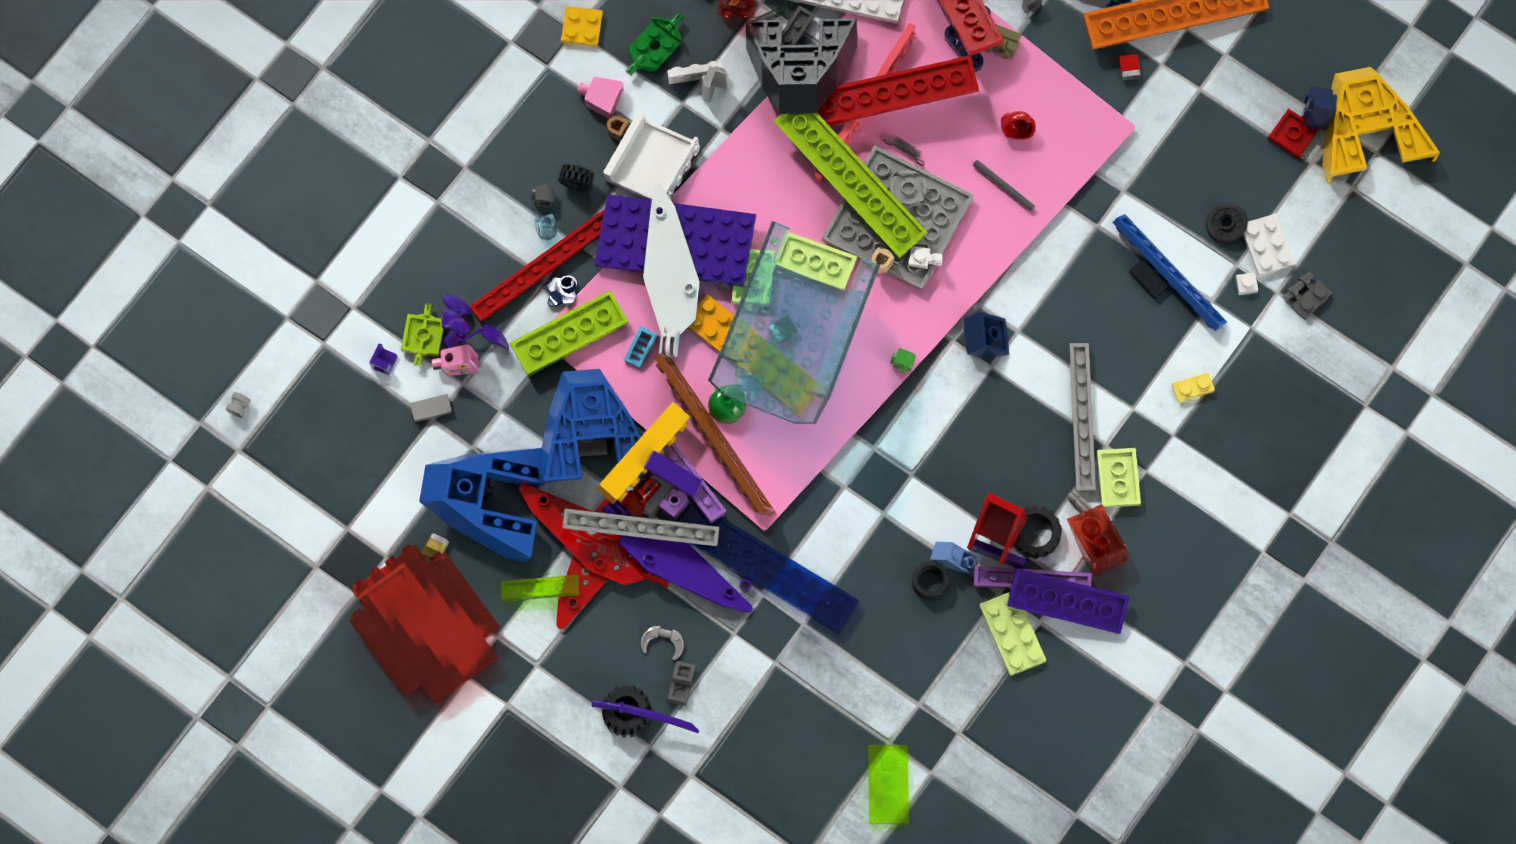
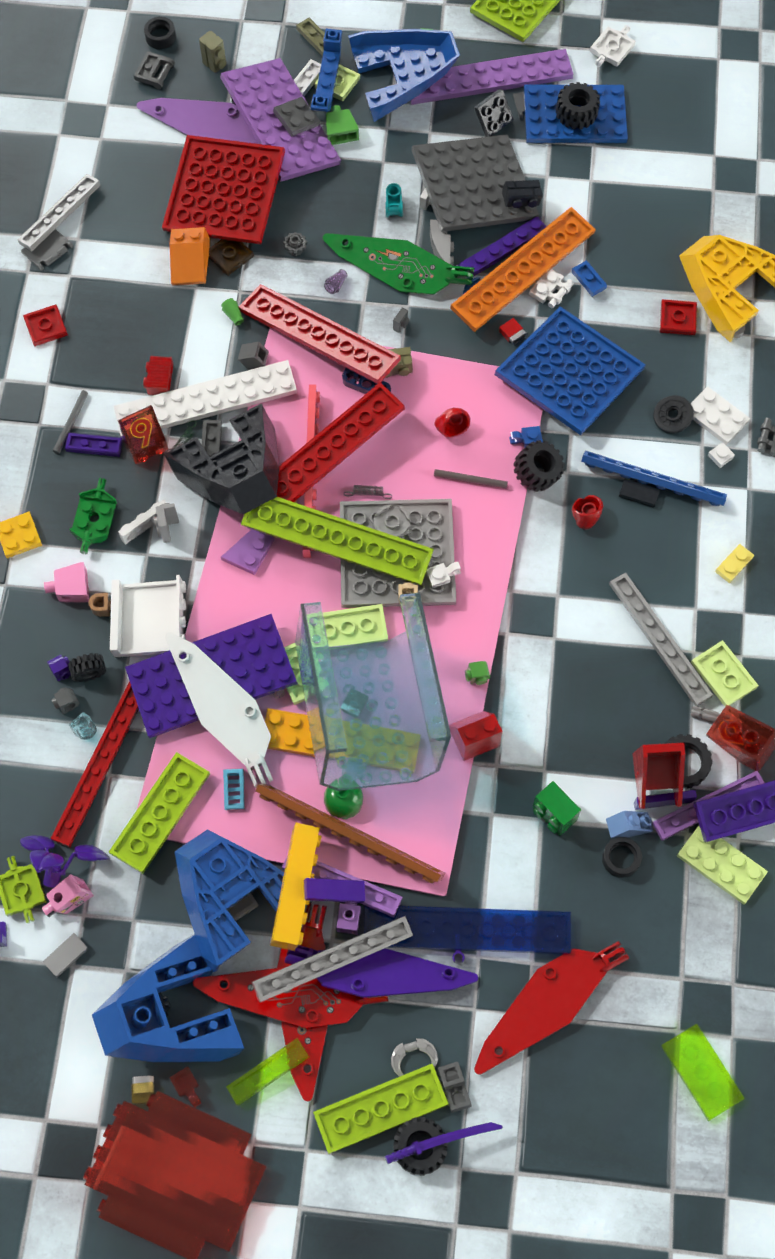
camera: 30 degrees left, 5 degrees down
plate [542,275,578,307] -> none
dark blue slope [963,312,1009,358] -> none
dark blue brick [1302,86,1337,131] -> none
none -> dark purple plate [47,654,71,681]
none -> clear red plate [170,1066,201,1108]
none -> medium lavender wing [221,529,276,575]
none -> lime plate [313,1064,449,1154]
none -> red slope [448,711,503,761]
none -> red wing [474,941,630,1075]
none -> blue plate [494,306,645,435]
none -> blue plate [509,426,543,447]
none -> black tyre [513,440,565,492]
none -> white plate [529,269,574,308]
none -> green brick [532,781,581,836]
none -> blue plate [572,260,607,297]
none -> red hair [572,495,603,529]

